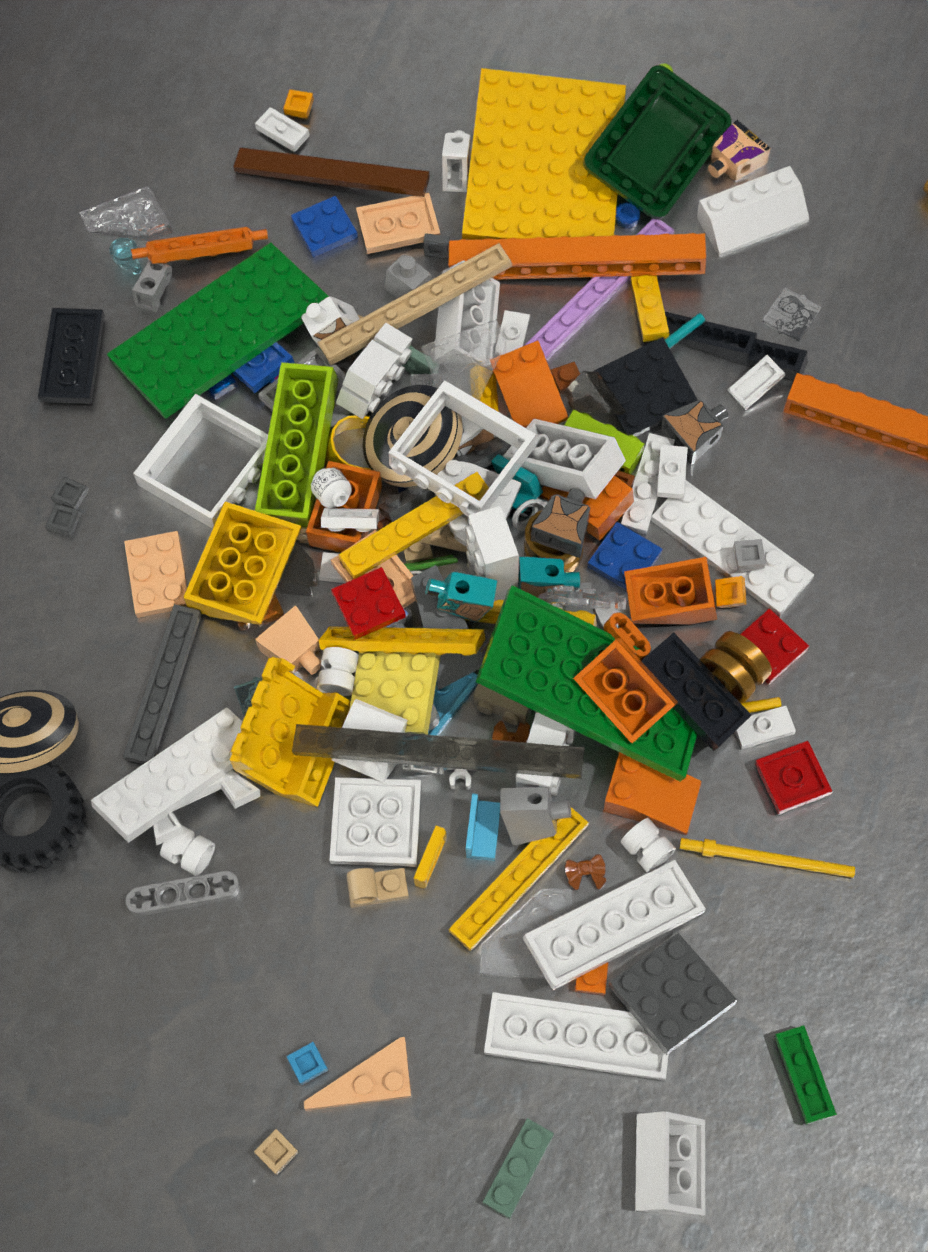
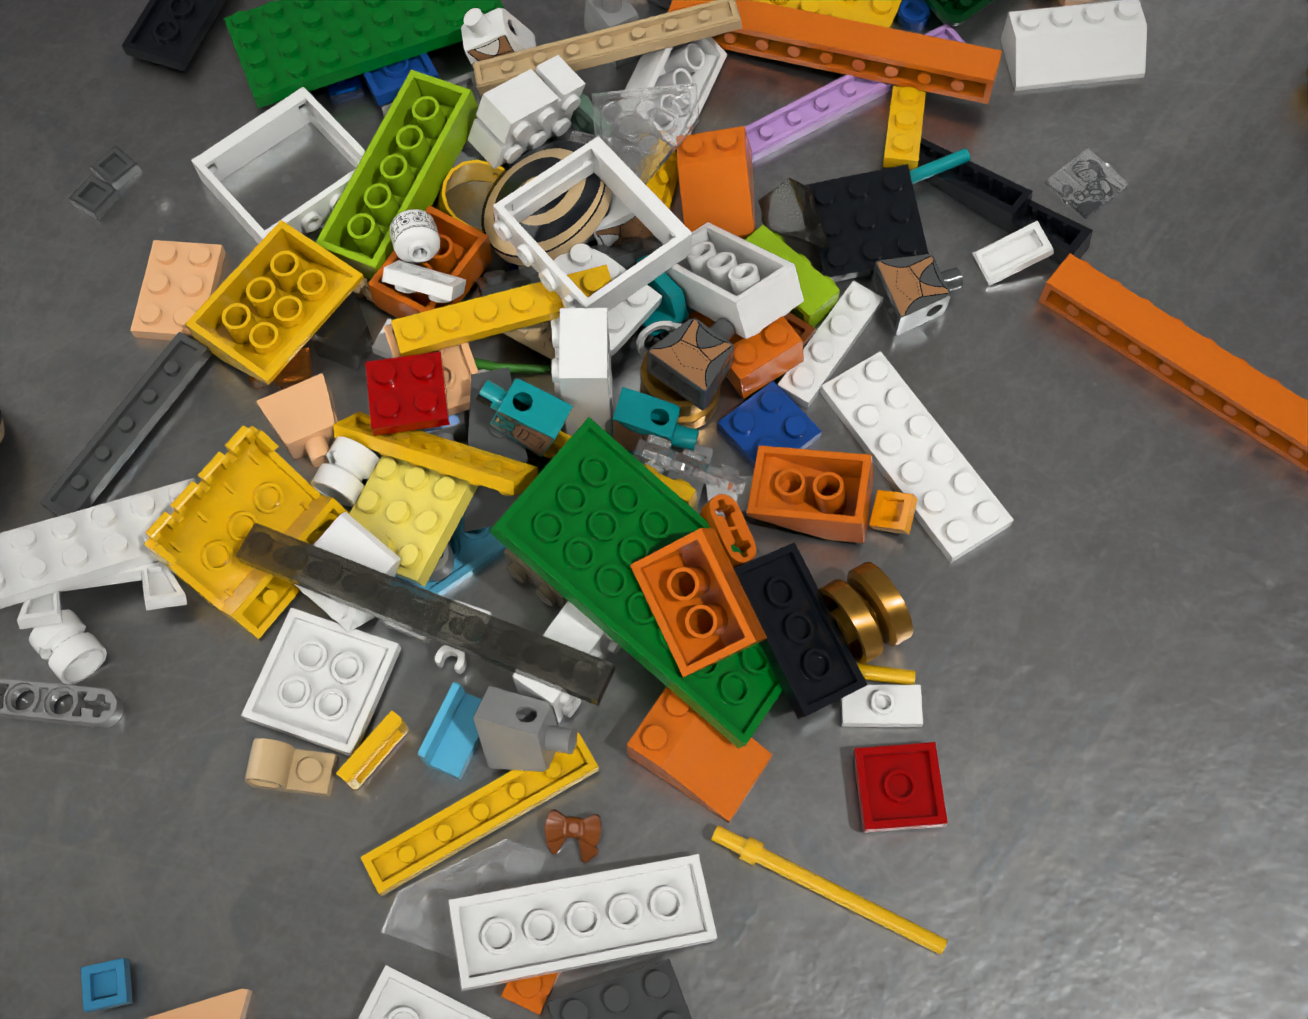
camera: 15 degrees right, 0 degrees up
tan plate [403,542,433,563] -> none
dark orange piece [492,721,531,751] -> none
white plate [495,310,530,358] -> none
dark orange plate [550,361,584,396] -> none
white wheel [621,818,676,873] -> none
white plate [656,445,688,499] -> none
light grey plate [733,539,766,571] -> none
red plate [740,608,809,685] -> none

